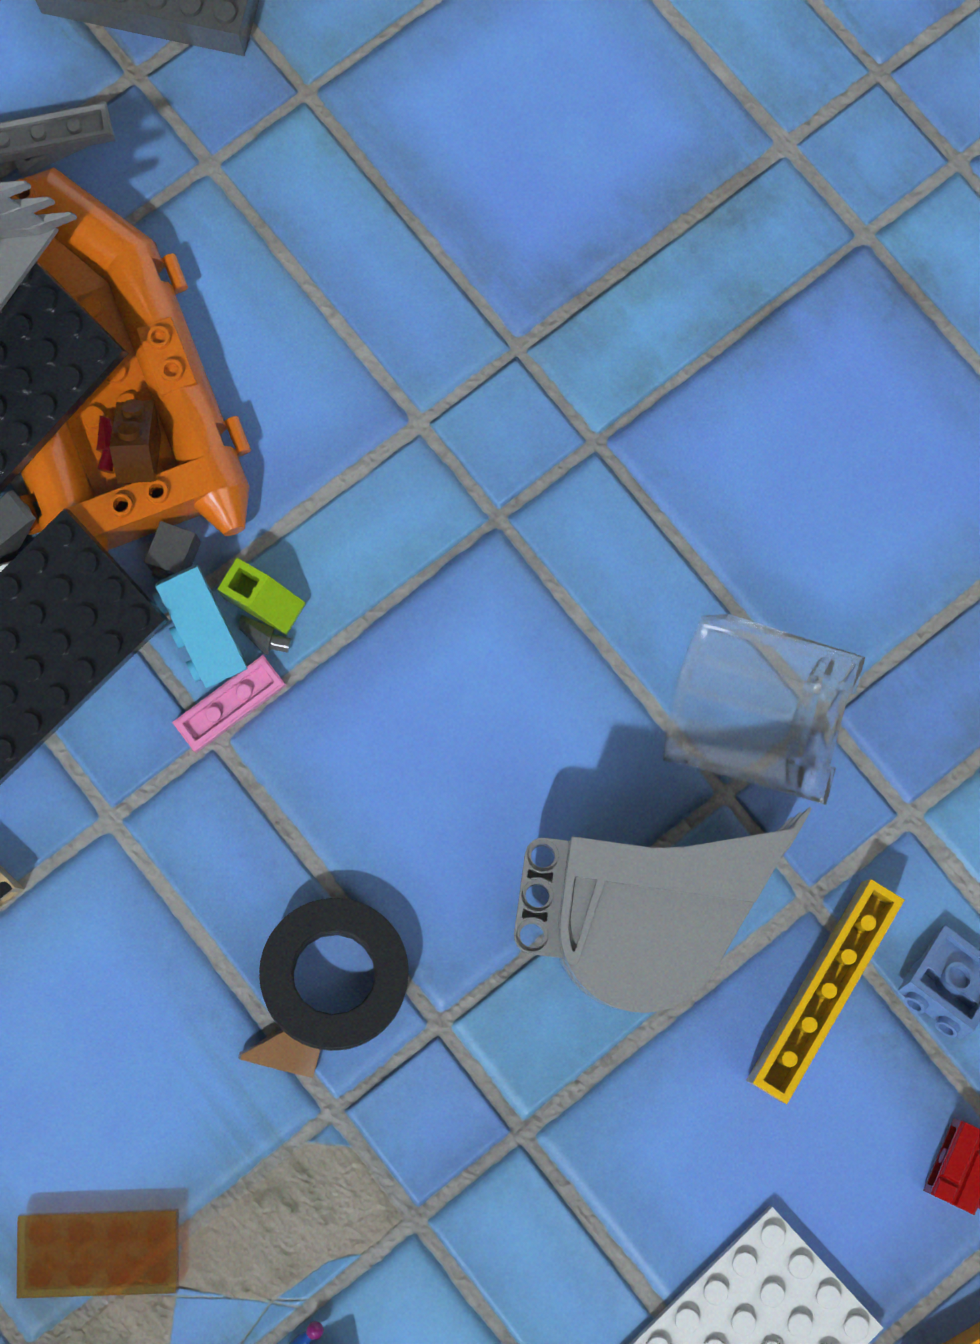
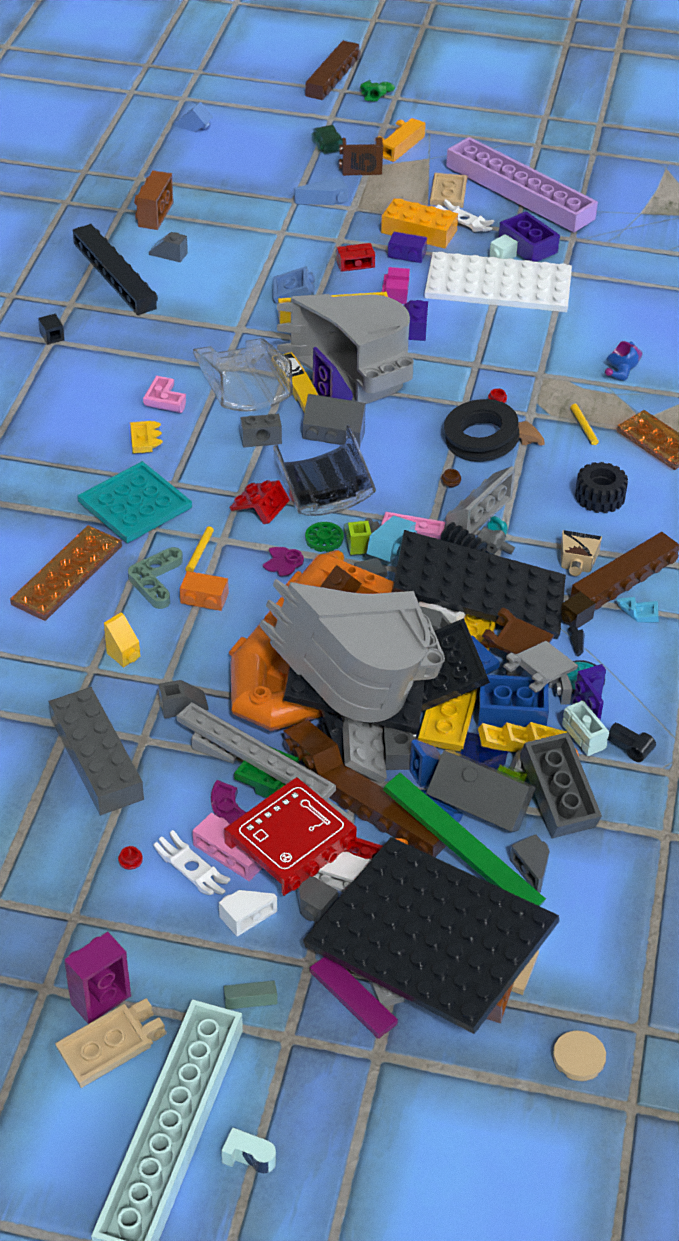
camera: 130 degrees left, 35 degrees down
none -> clear orange plate [10,525,122,621]
none -> teal plate [77,461,192,543]
none -> yellow slope [104,612,141,668]
none -> sand green beam [128,547,183,609]
none -> yellow plate [130,421,163,453]
none -> bright pink brick [143,376,186,413]
none -> dark grey slope [158,680,209,718]
none -> orange brick [180,571,229,611]
none -> yellow bar [185,526,214,572]
none -> red bracket [230,480,290,524]
none -> dark grey brick [240,414,282,448]
none -> magenta plate [263,547,304,576]
none -> clear smoke windscreen [273,425,376,516]
none -> yellow slope [274,352,318,413]
none -> dark grey slope [303,394,366,448]
none -> green wheel [305,522,344,552]
none -> dark purple slope [313,347,353,401]
none -> dark pink brick [382,267,410,304]
none -> dark purple brick [388,232,427,263]
none -> dark purple slope [403,300,428,341]
none -> reddish brown plate [441,469,461,487]
none -> black piece [441,522,488,552]
none -> light grey slope [445,466,515,534]
none -> dark grey piece [478,526,515,555]
none -> teal tile [487,516,508,534]
none -> red plate [488,388,507,403]
none -> yellow bar [570,404,599,445]
none -> black tyre [575,462,628,513]

